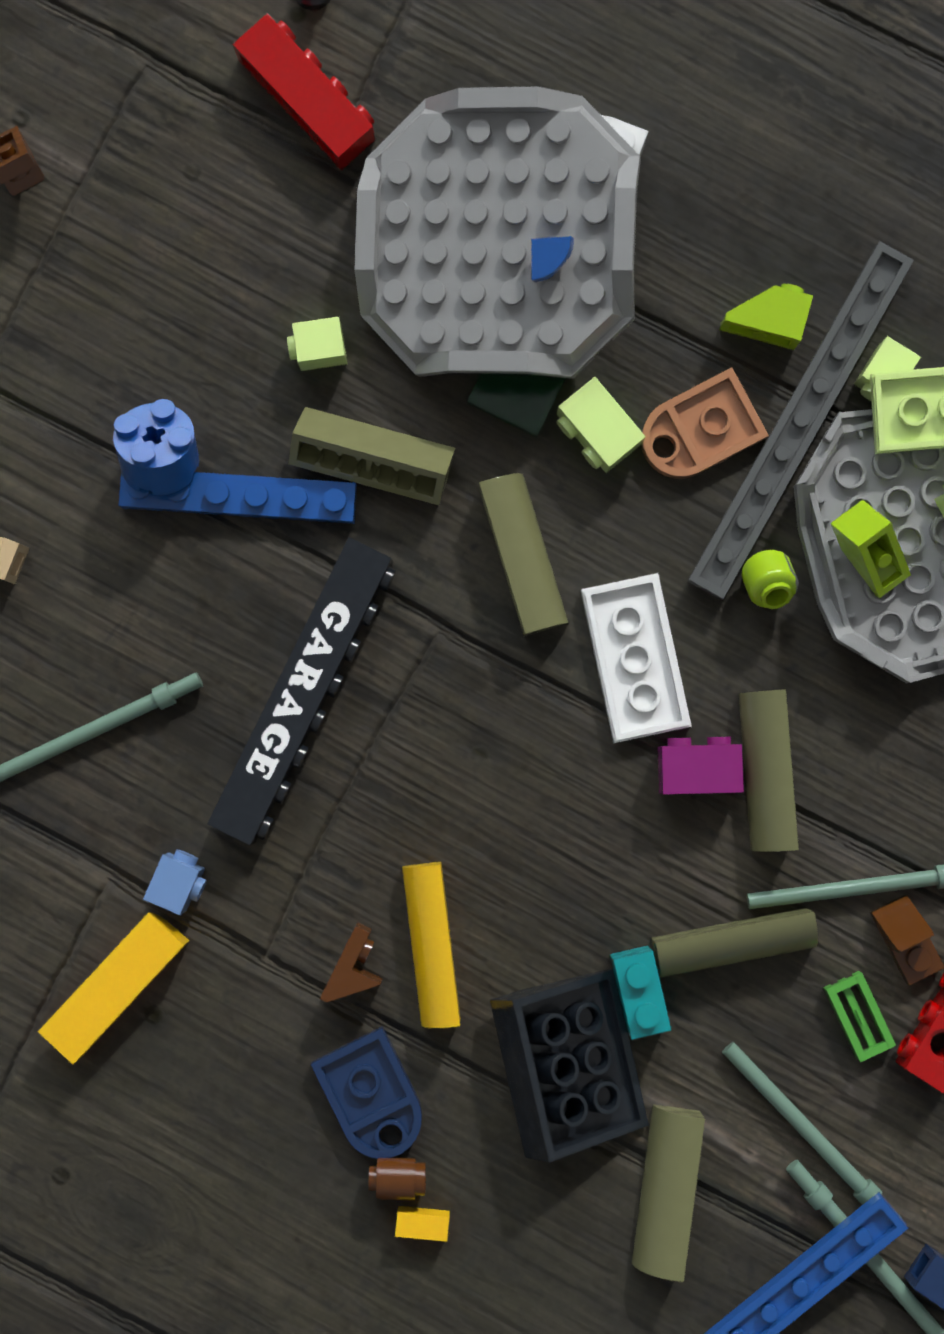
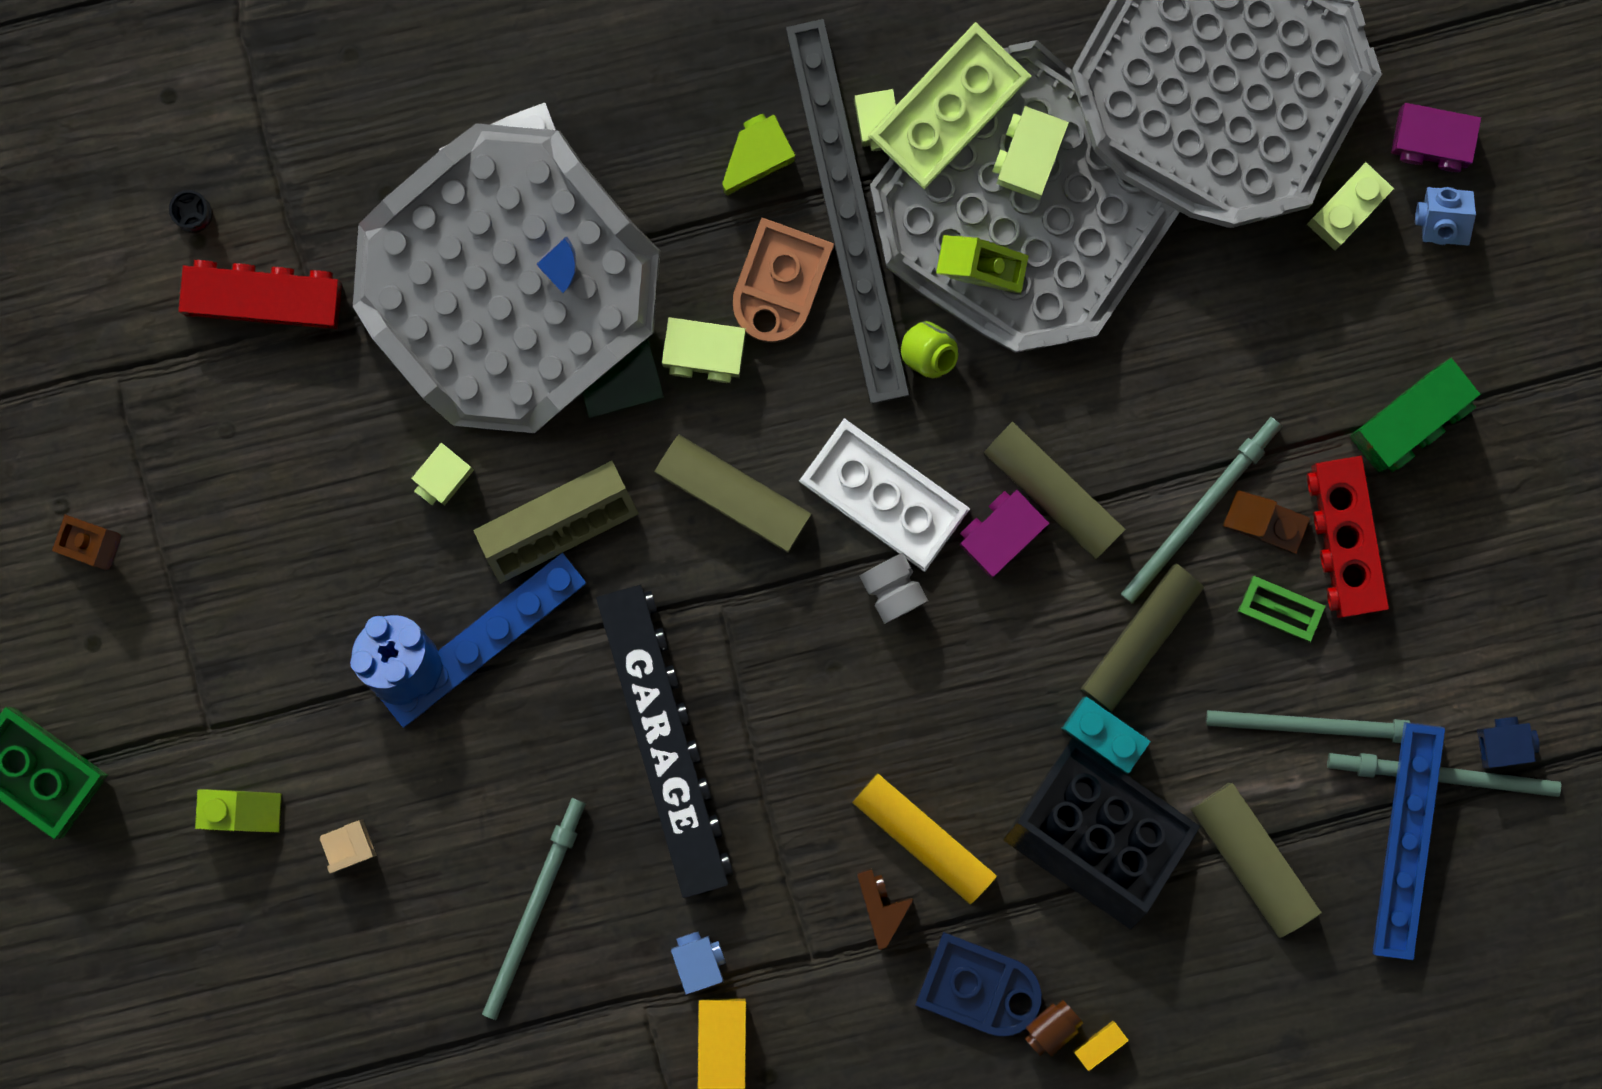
camera: 45 degrees left, 0 degrees up
none -> light grey wheel [859,553,928,624]

